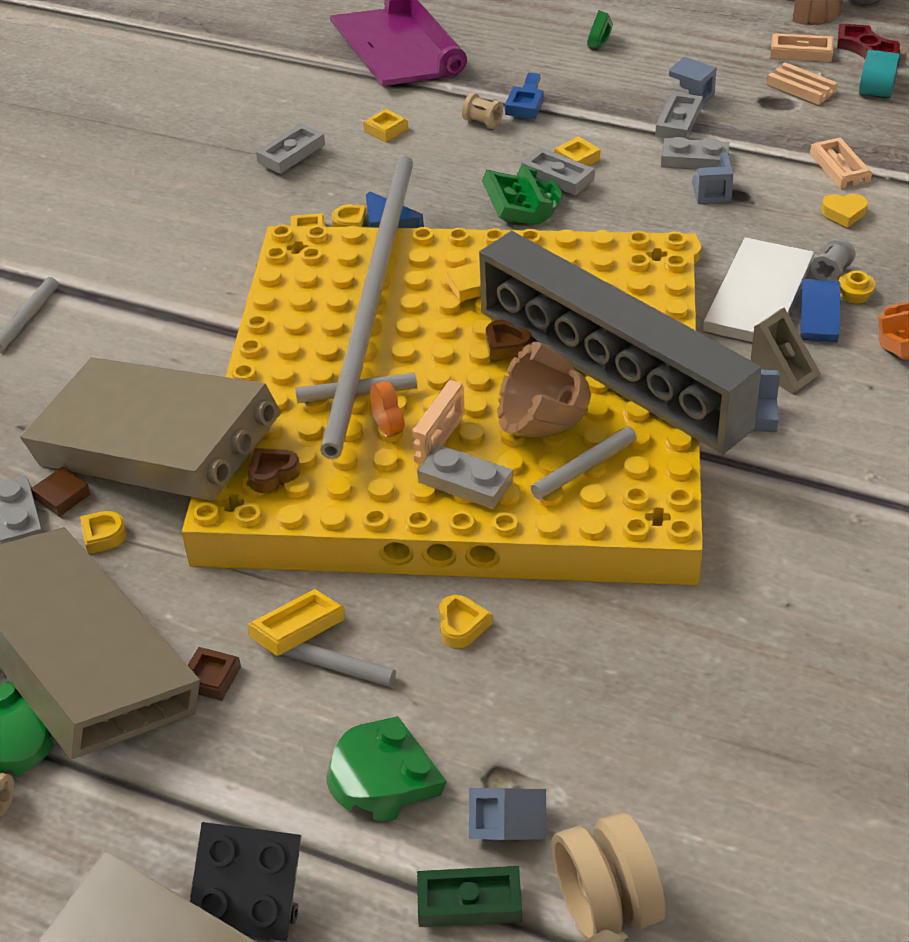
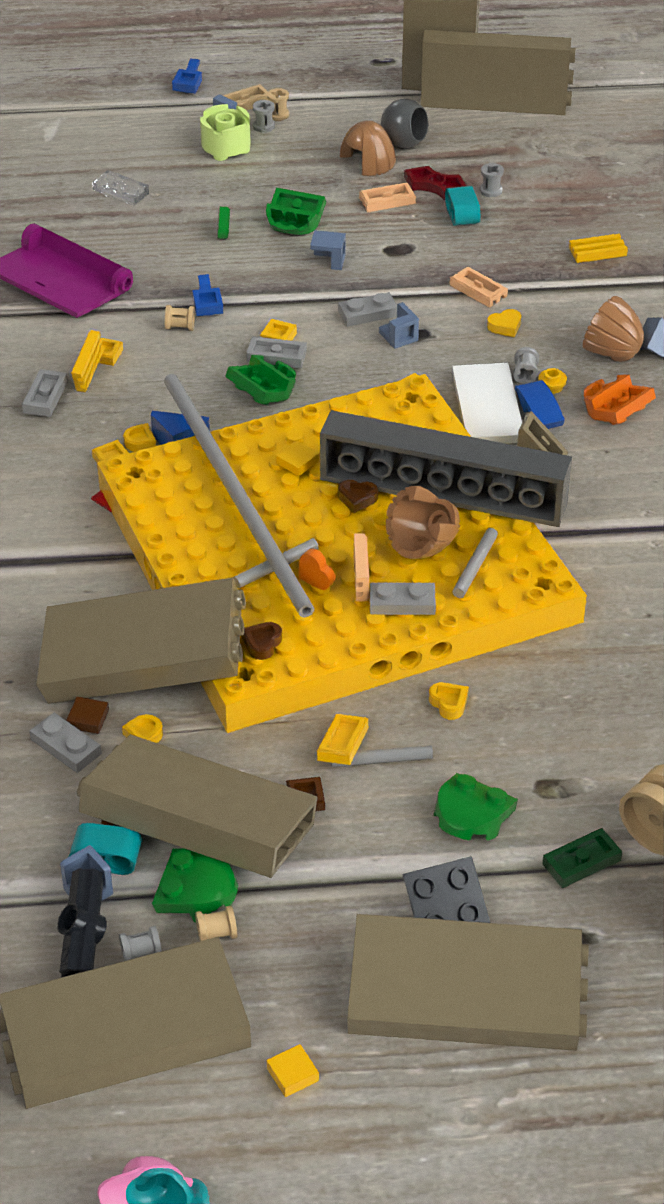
camera: 30 degrees left, 0 degrees up
sand blue panel [469,788,546,840] -> none
light grey plate [655,92,703,139] -> none
light nougat tile [767,62,838,105] -> none
none -> yellow tile [71,330,104,392]
none -> green slope [266,187,326,235]

